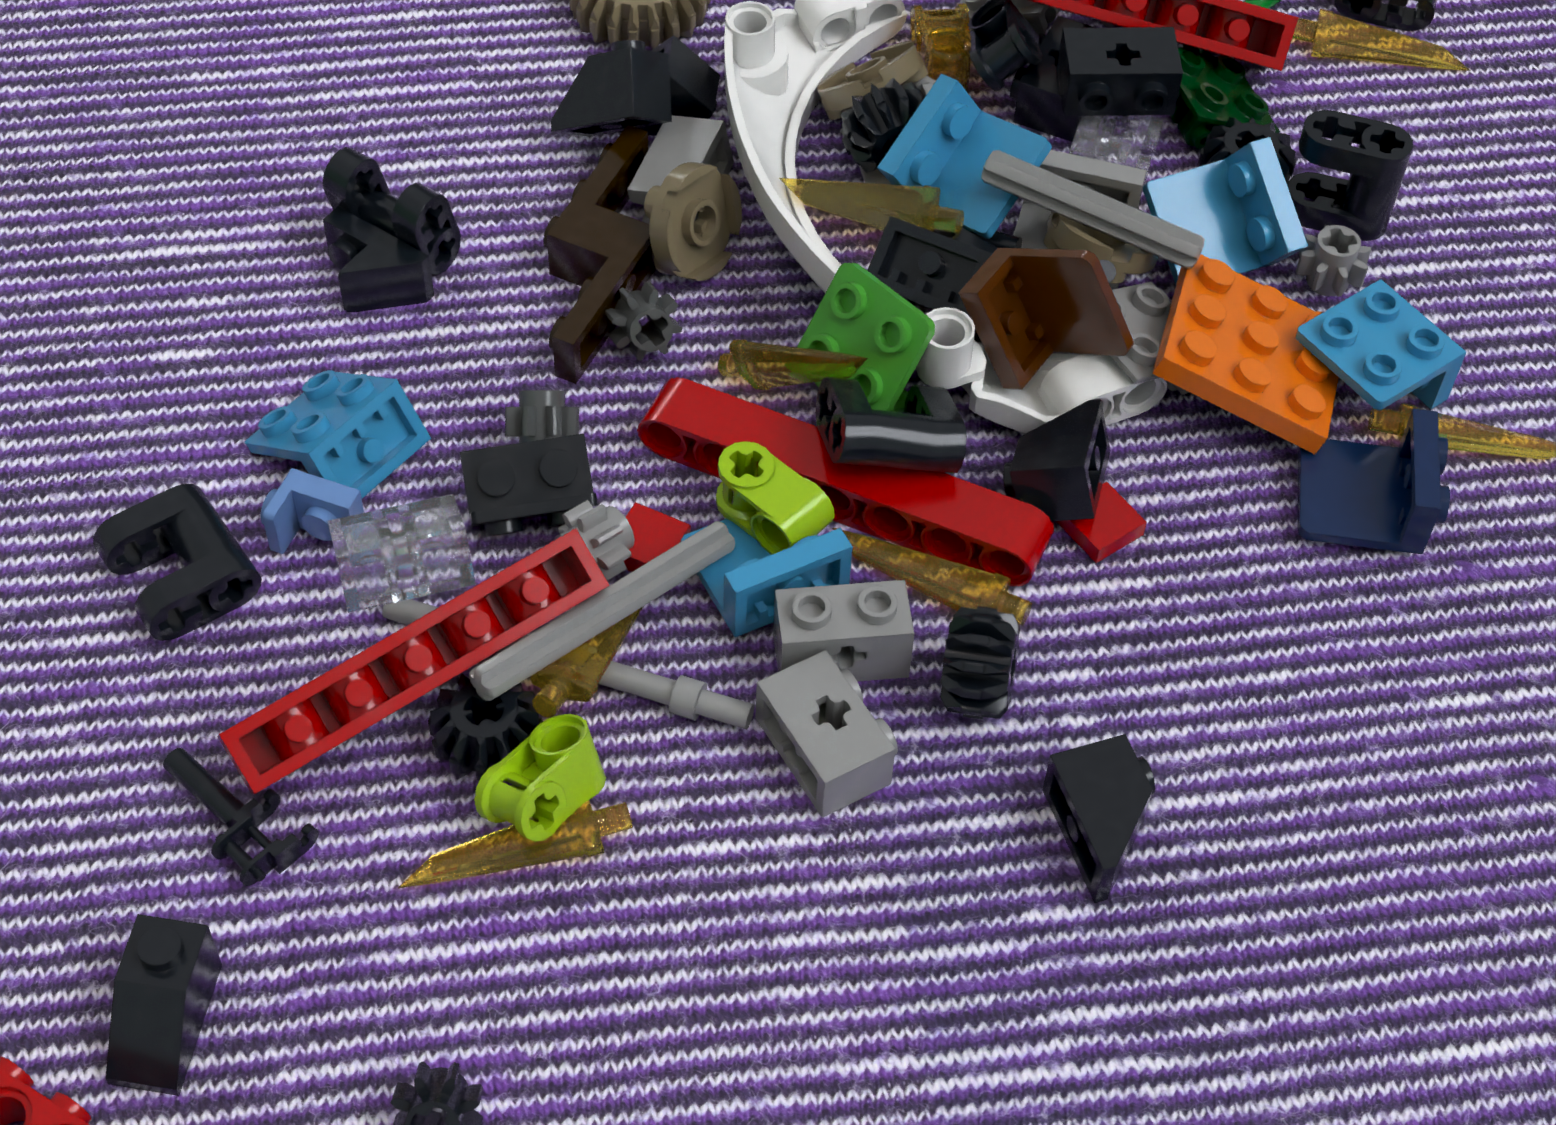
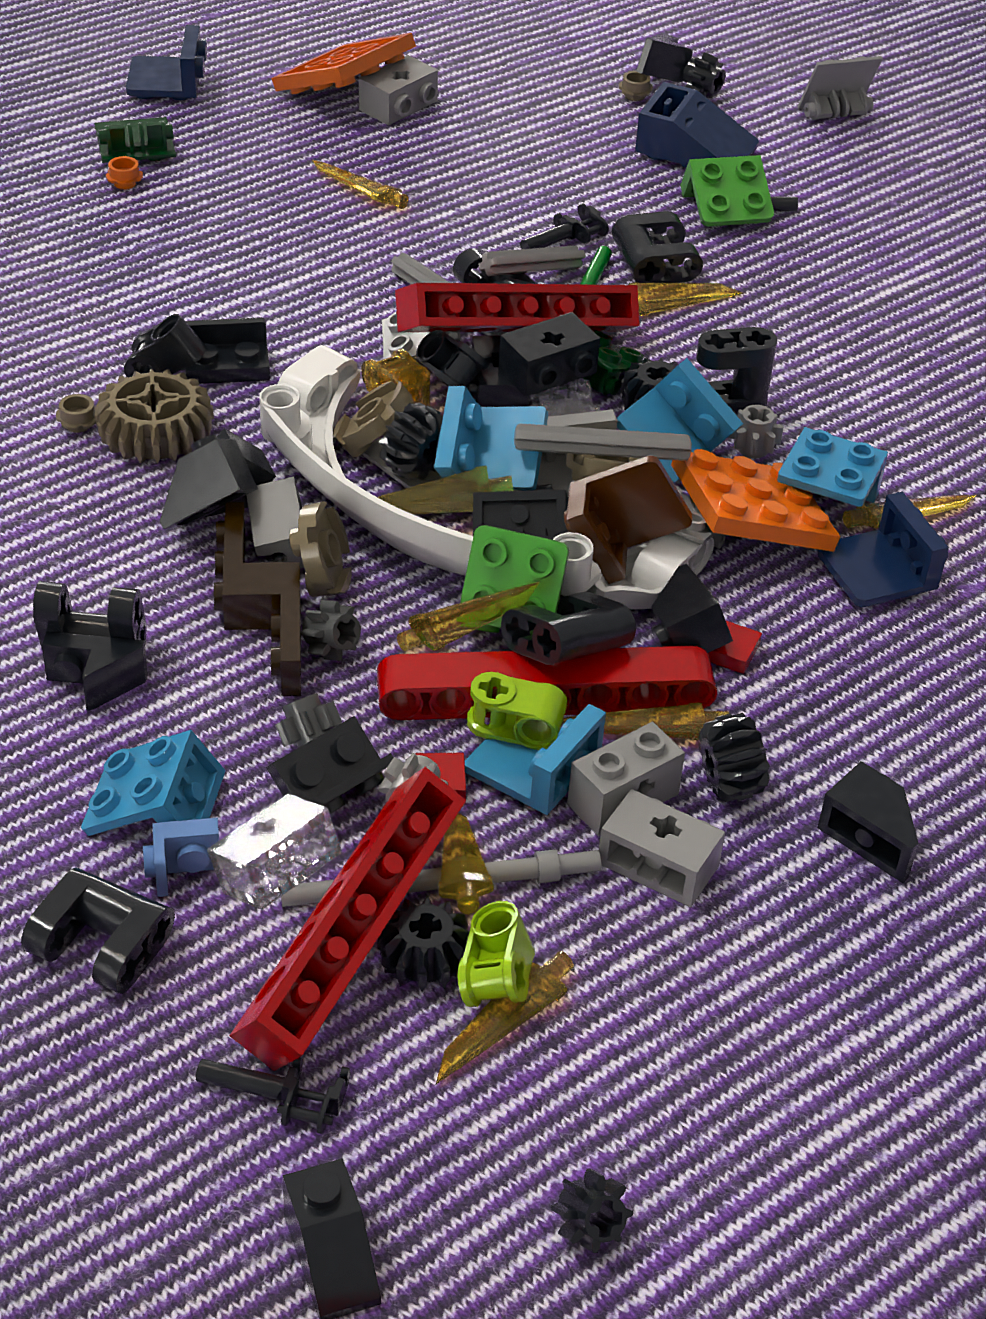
camera: 30 degrees left, 10 degrees down
light grey axle [469,521,735,701] -> none

